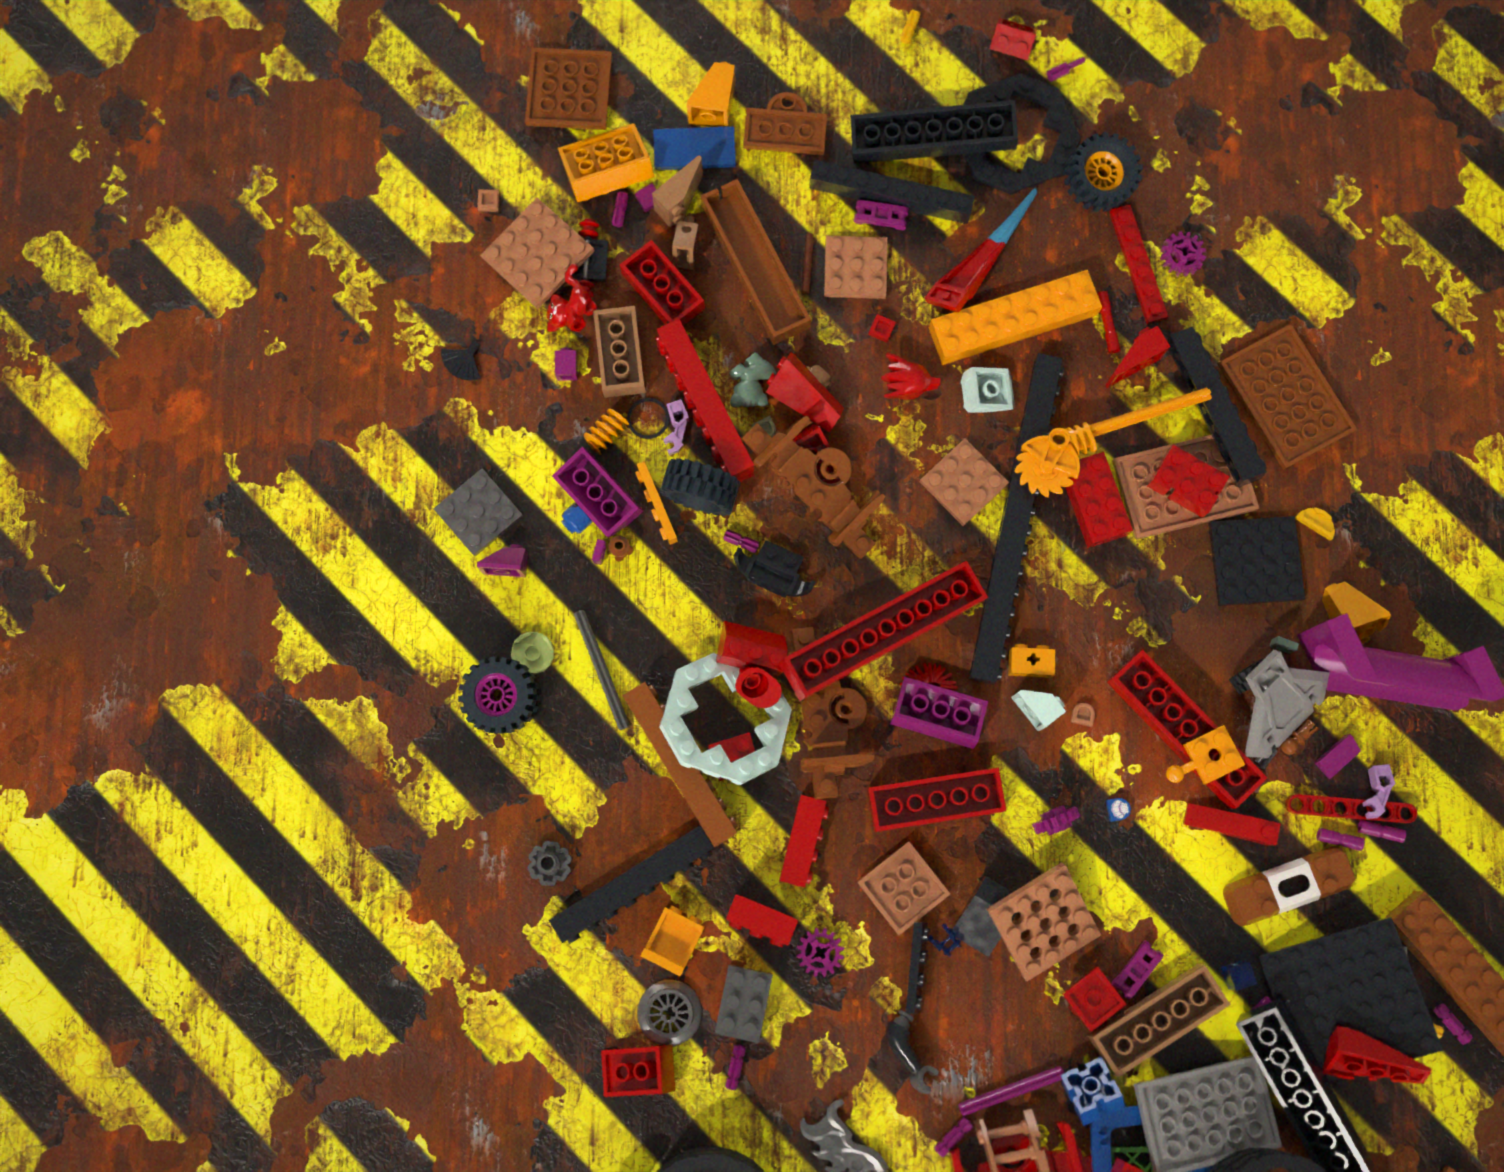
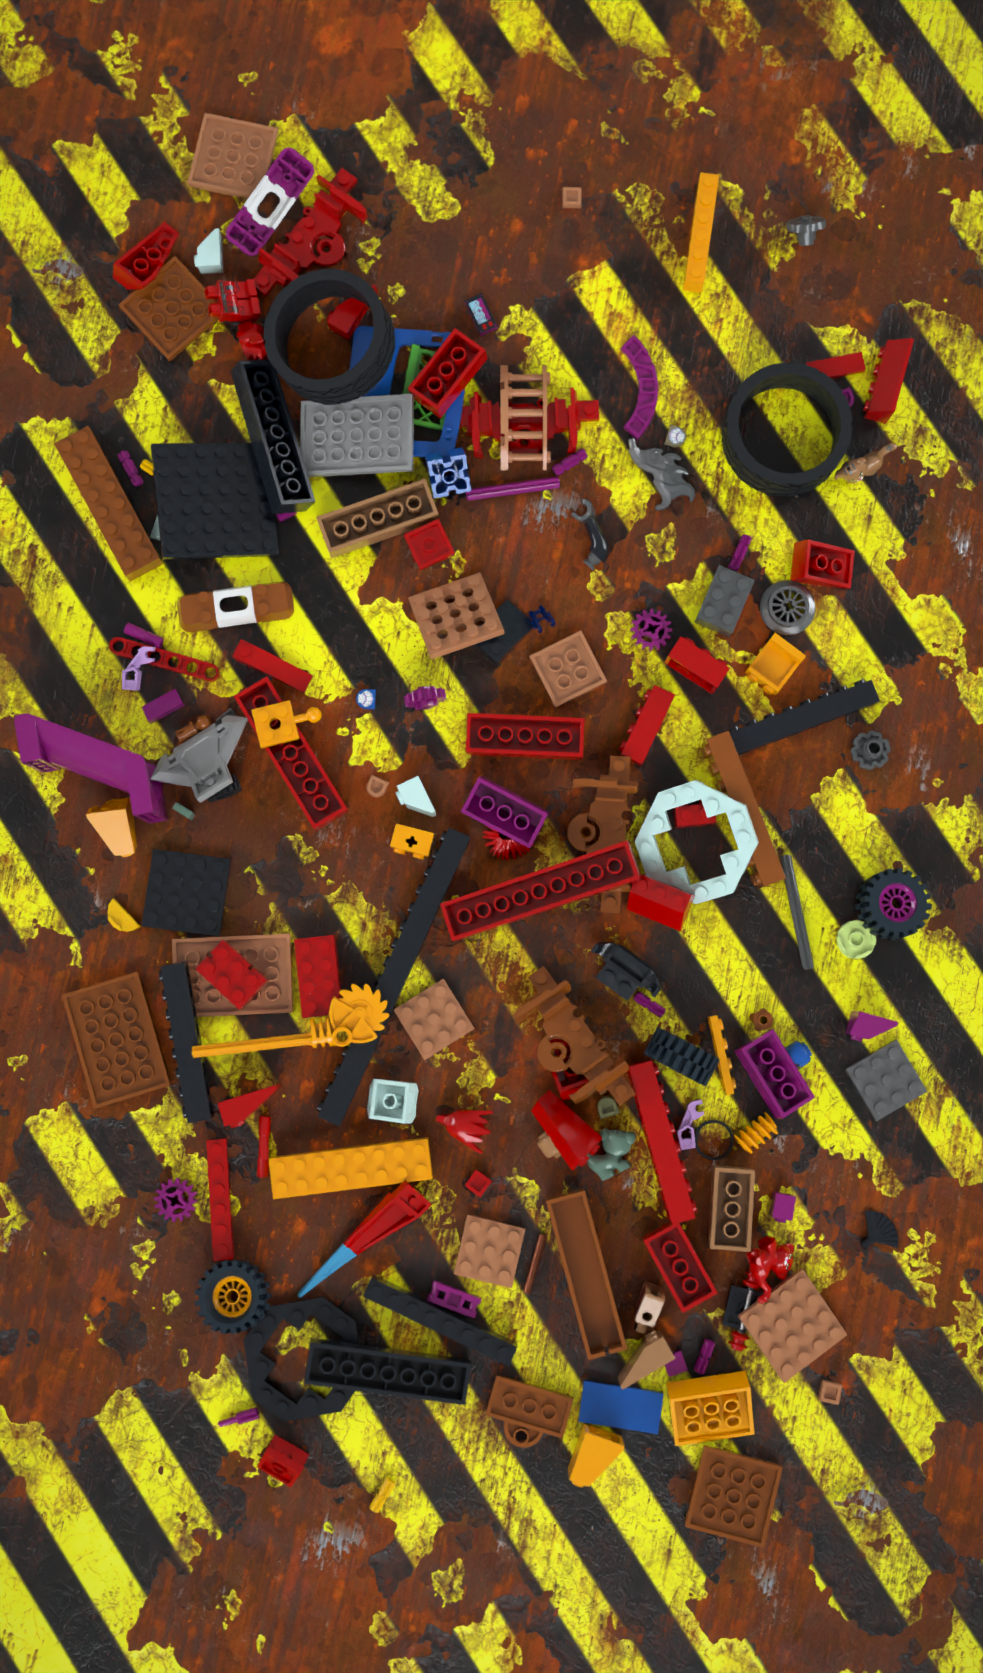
camera: 170 degrees left, 5 degrees up
magenta tile [592,539,607,565] -> none
red piece [735,666,782,708] -> none
black plate [906,922,930,1014] -> none
magenta plate [1111,940,1164,1000] -> none
clear blue brick [1221,961,1257,991] -> none
magenta piece [1316,828,1365,851] -> none
red wedge [1323,1026,1432,1084] -> none

